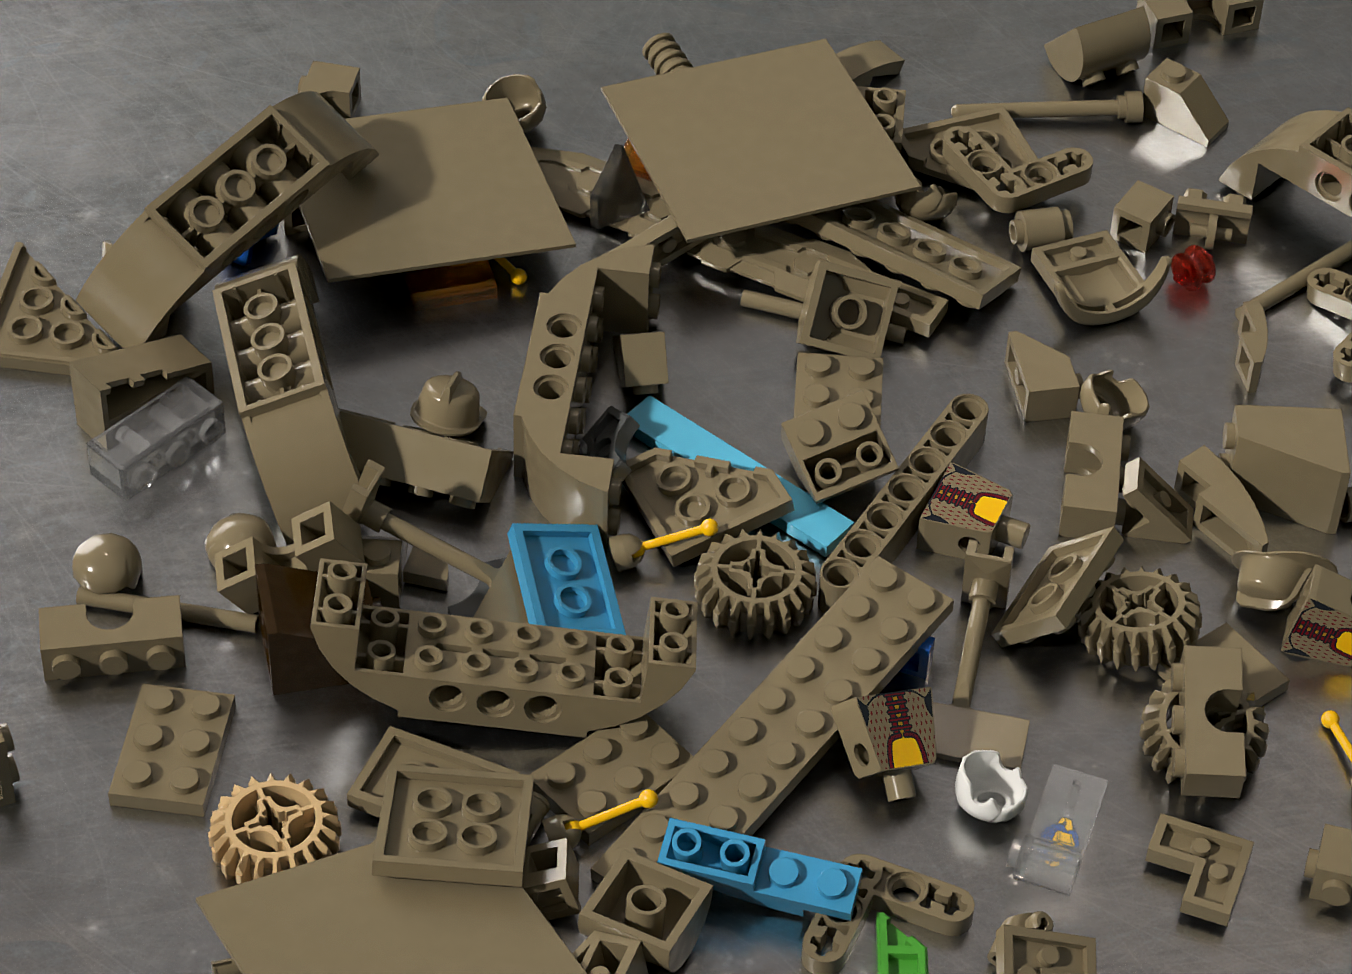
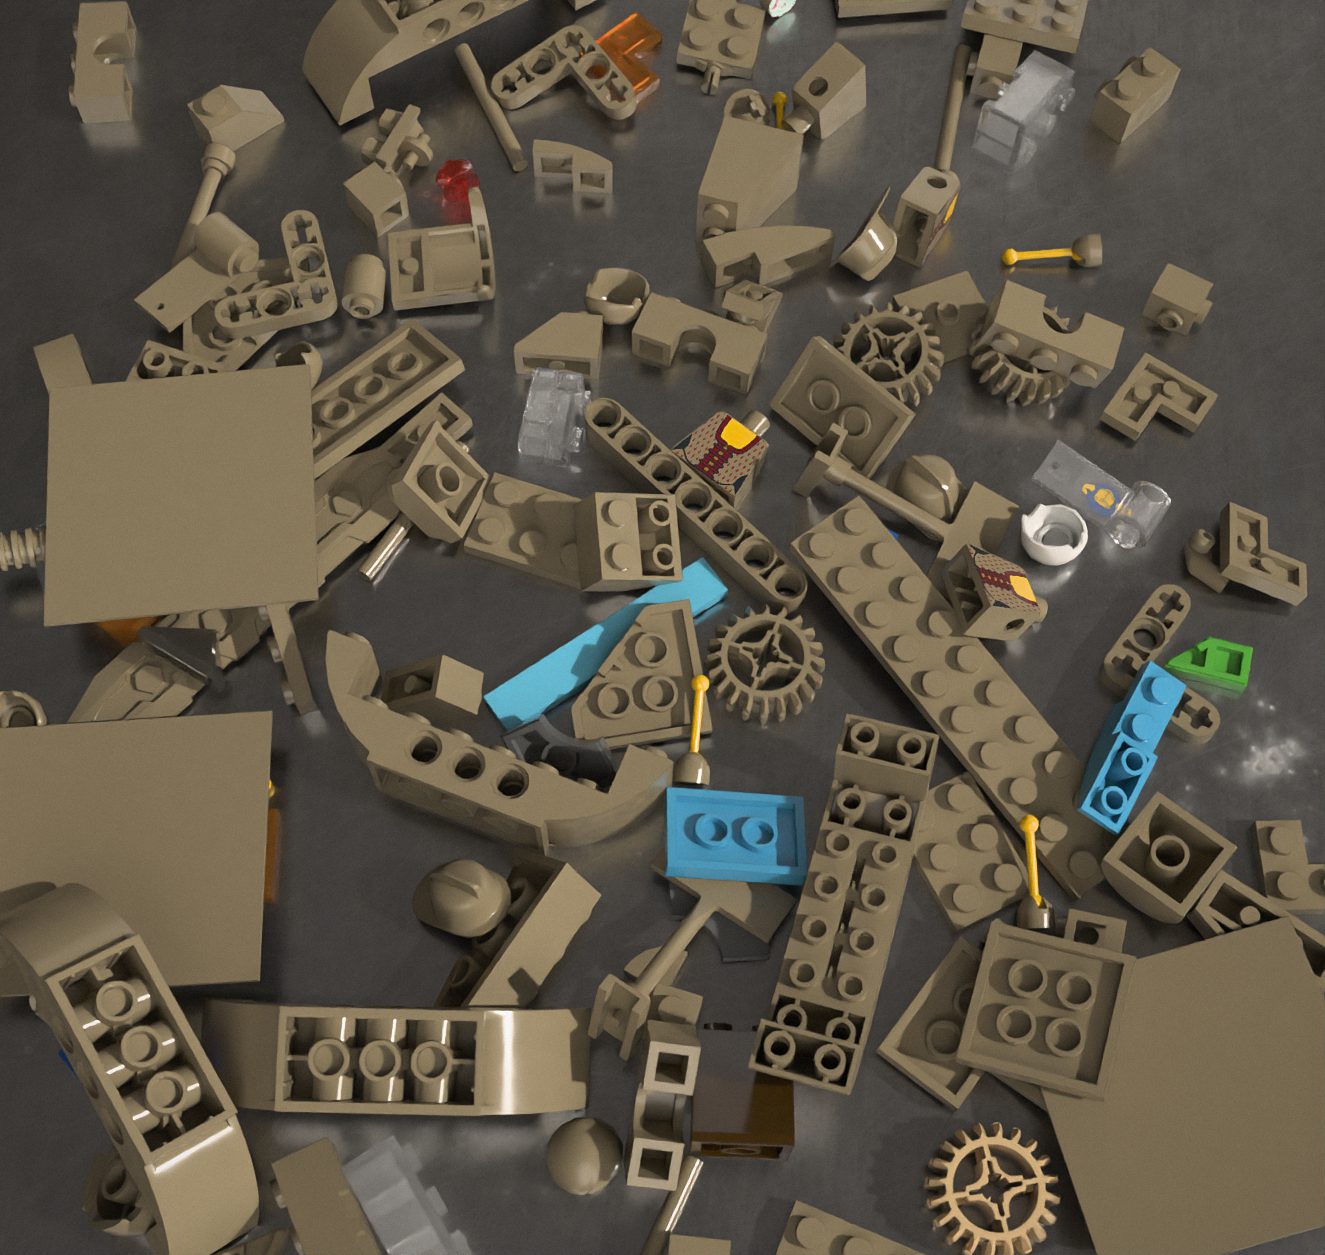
camera: 75 degrees left, 20 degrees up
dark tan brick [1044,6,1151,87] -> none
none -> dark tan door [134,212,259,333]
none -> clear brick [518,367,591,468]
none -> dark tan piece [886,454,969,542]

